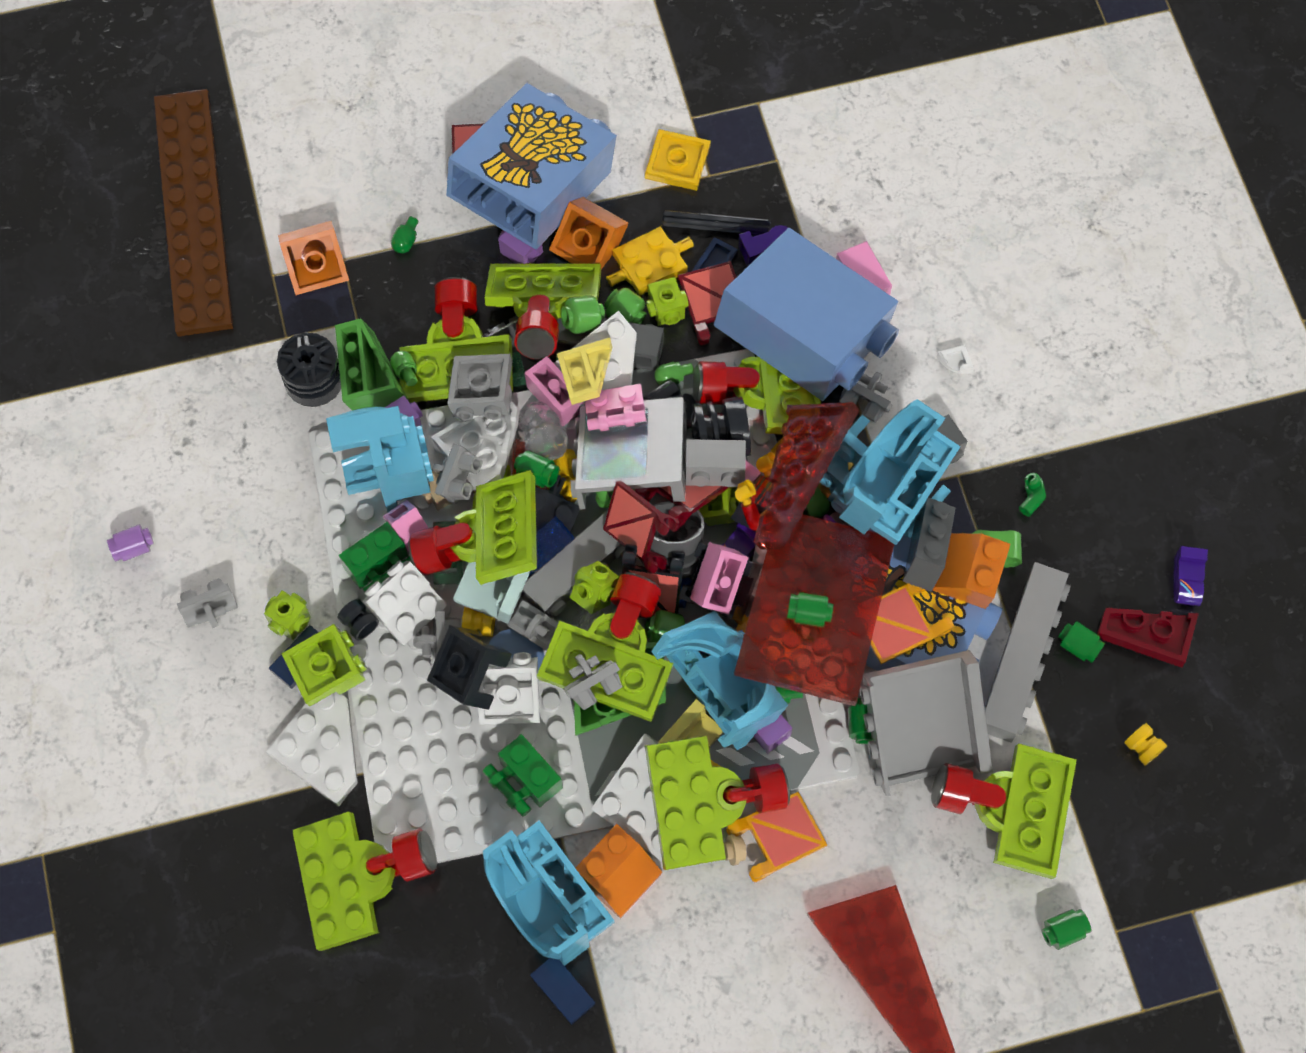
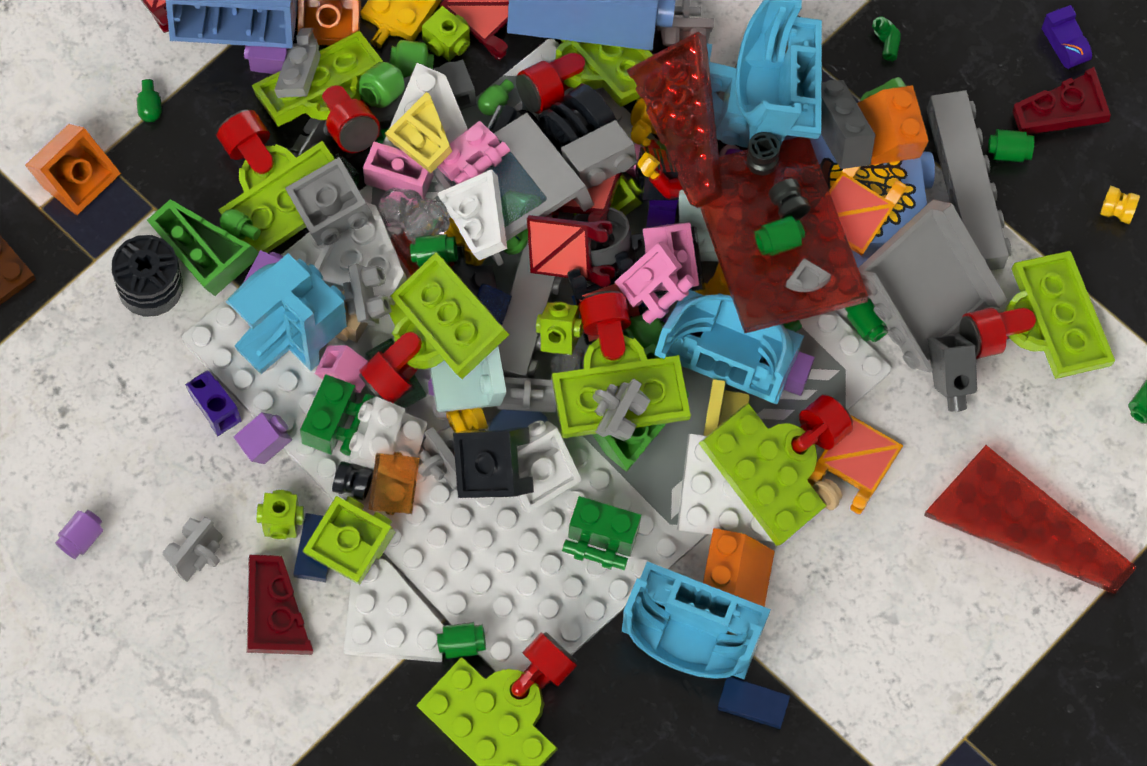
camera: 35 degrees left, 0 degrees up
none -> dark purple leg [185,370,242,437]
none -> medium lavender brick [234,412,292,464]
none -> dark red wing [246,555,314,655]
none -> light grey hinge [274,28,321,98]
none -> clear orange piece [368,452,420,515]
none -> white wing [437,169,507,260]
none -> green brick [437,622,486,659]
none -> bright pink plate [615,241,695,324]
none -> pearl dark grey wheel [746,132,780,176]
none -> pearl dark grey wheel [768,178,811,220]
none -> light grey tile [786,258,831,292]
none -> dark grey torso [927,333,977,412]

